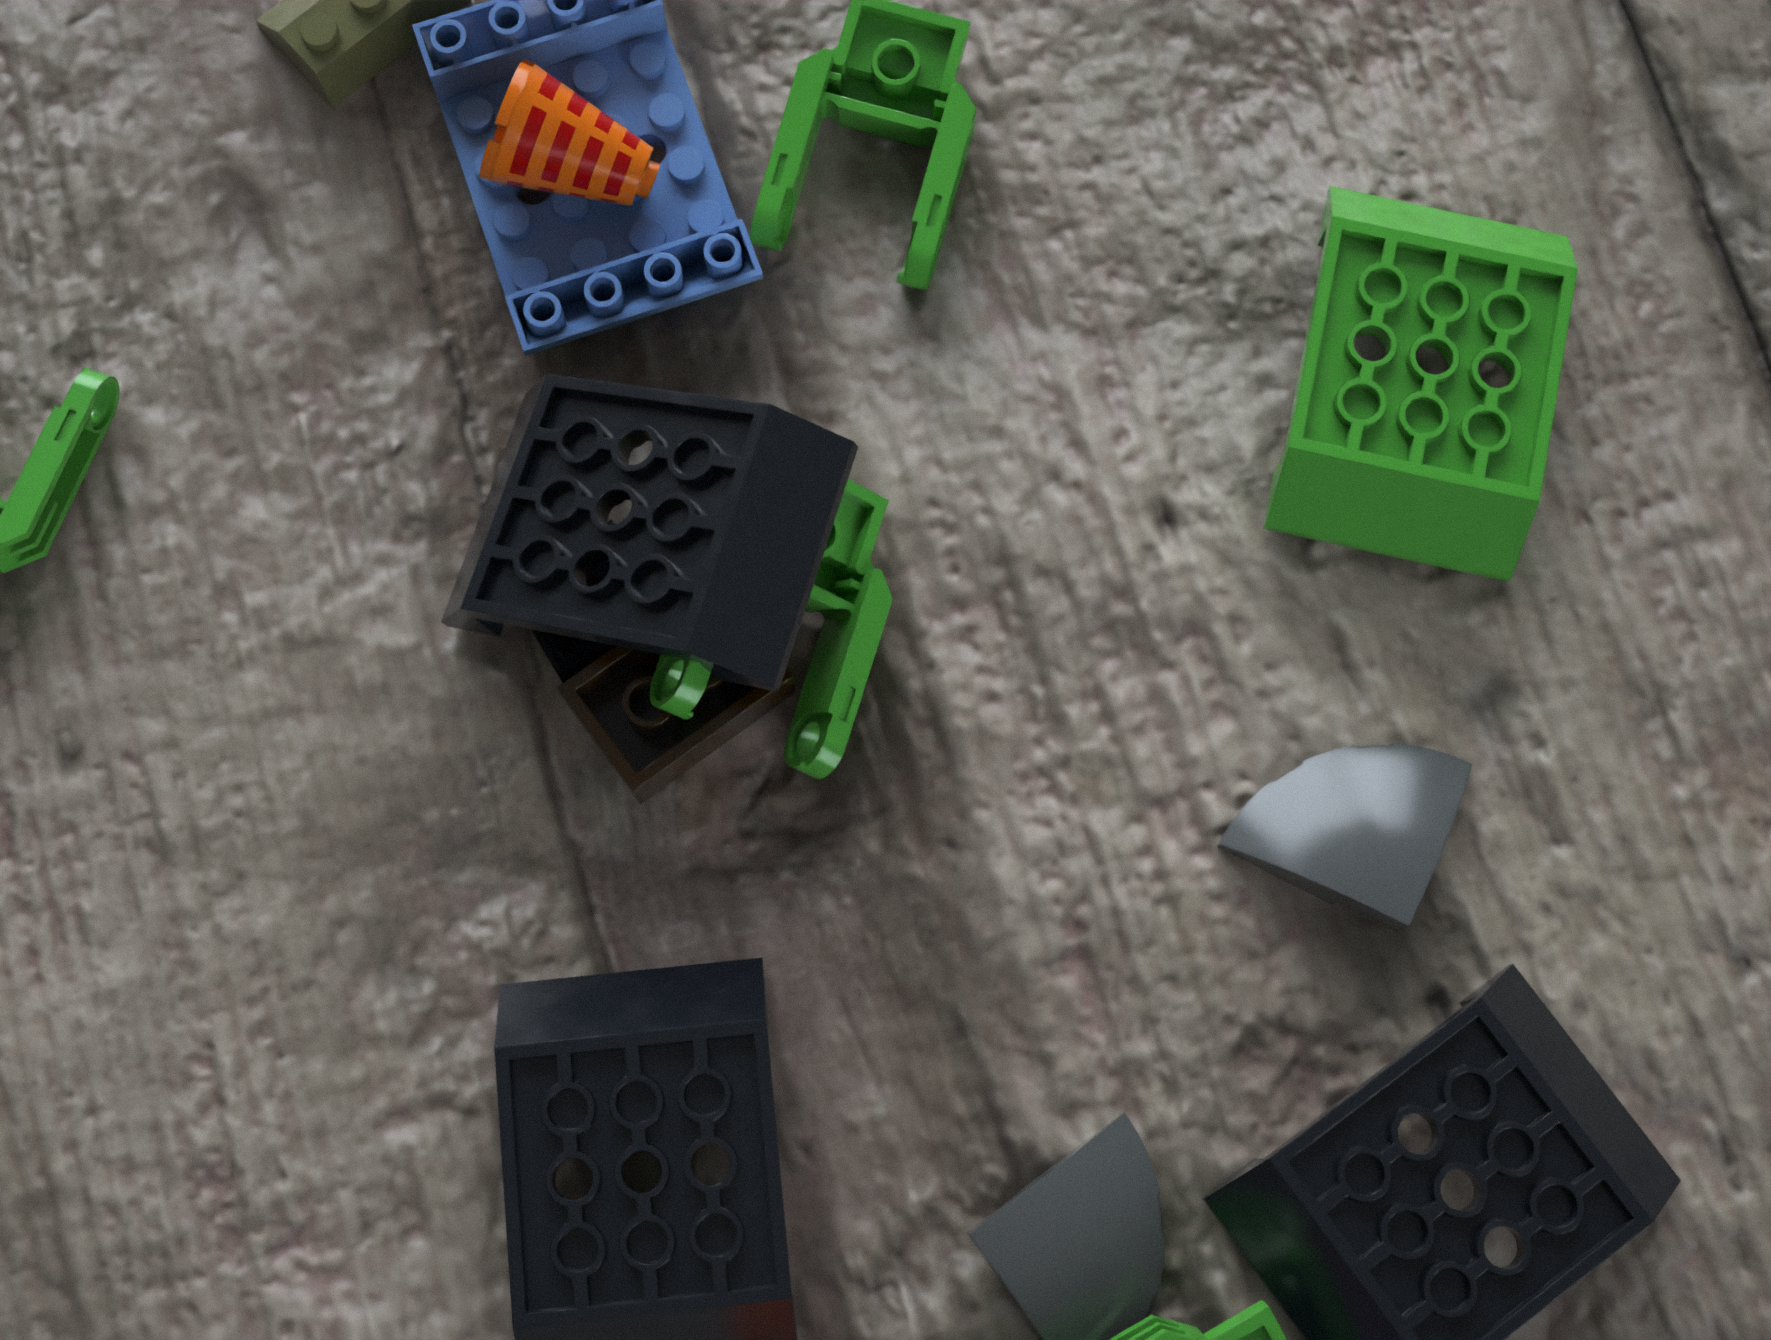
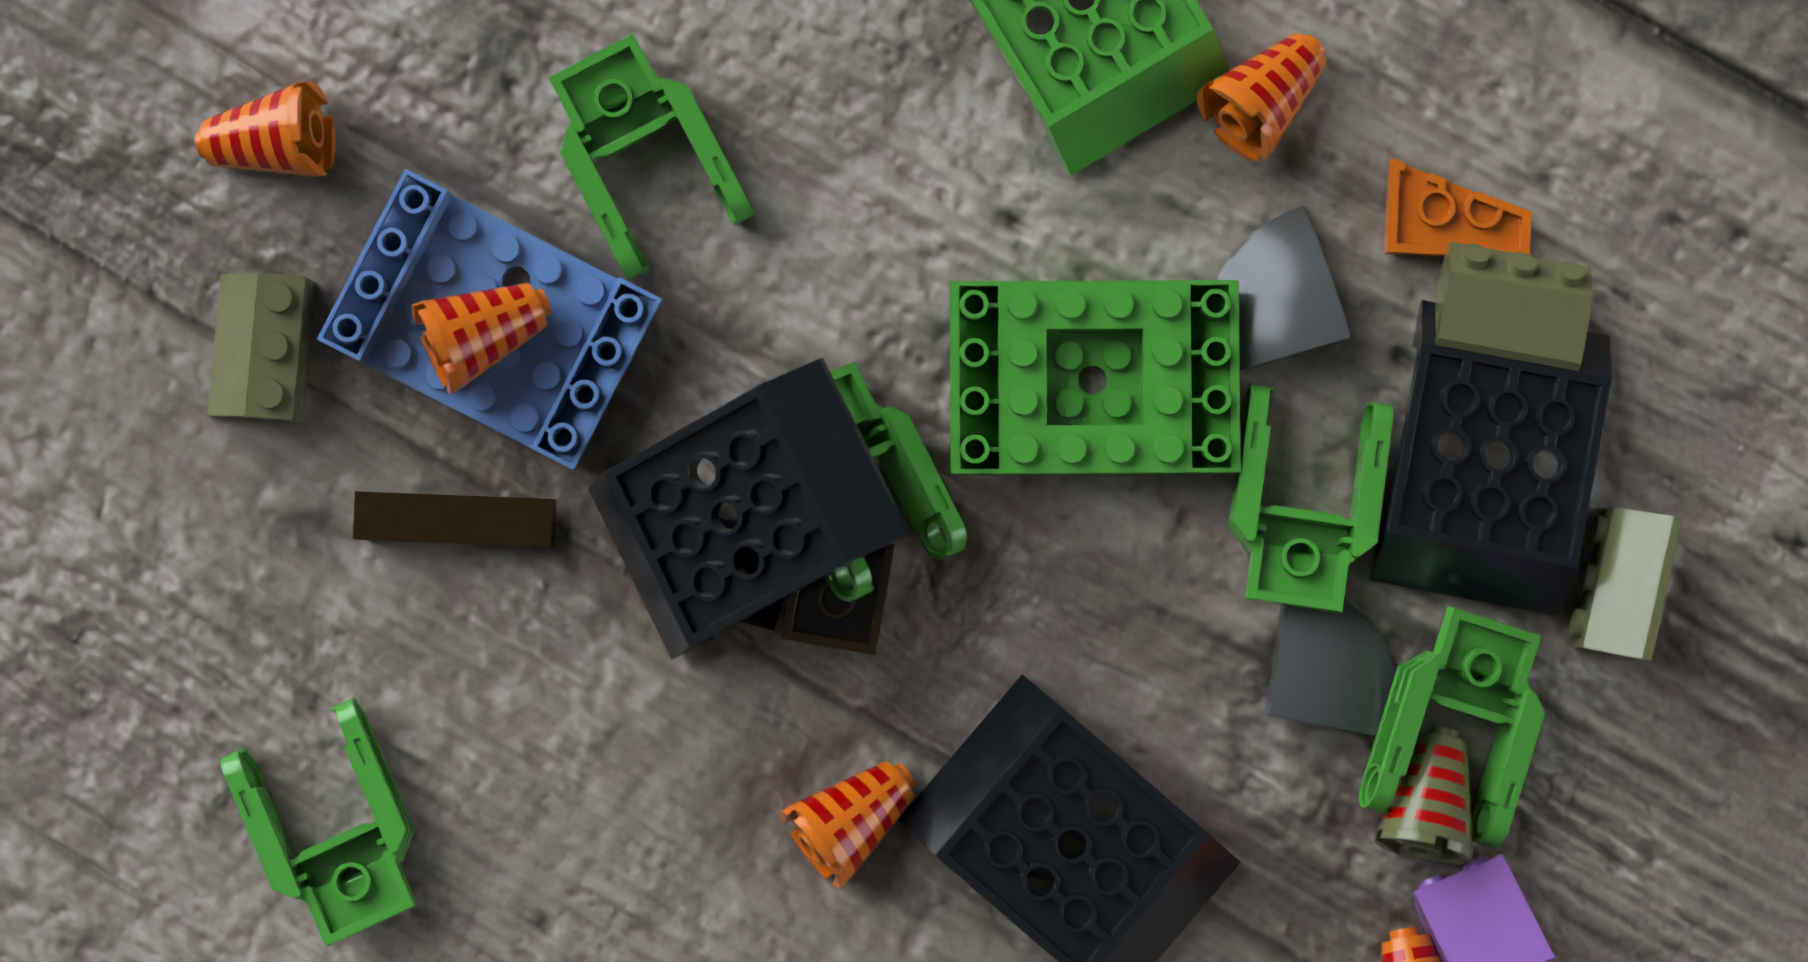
camera: 40 degrees left, 10 degrees up
none -> dark brown slope [353,491,557,547]
none -> orange cone [780,761,916,889]
none -> bright green slope [950,280,1241,476]
none -> orange cone [1197,33,1326,162]
none -> bright green plate [1228,384,1394,614]
none -> orange wing [1384,157,1532,257]
none -> olive slope [1435,242,1593,371]

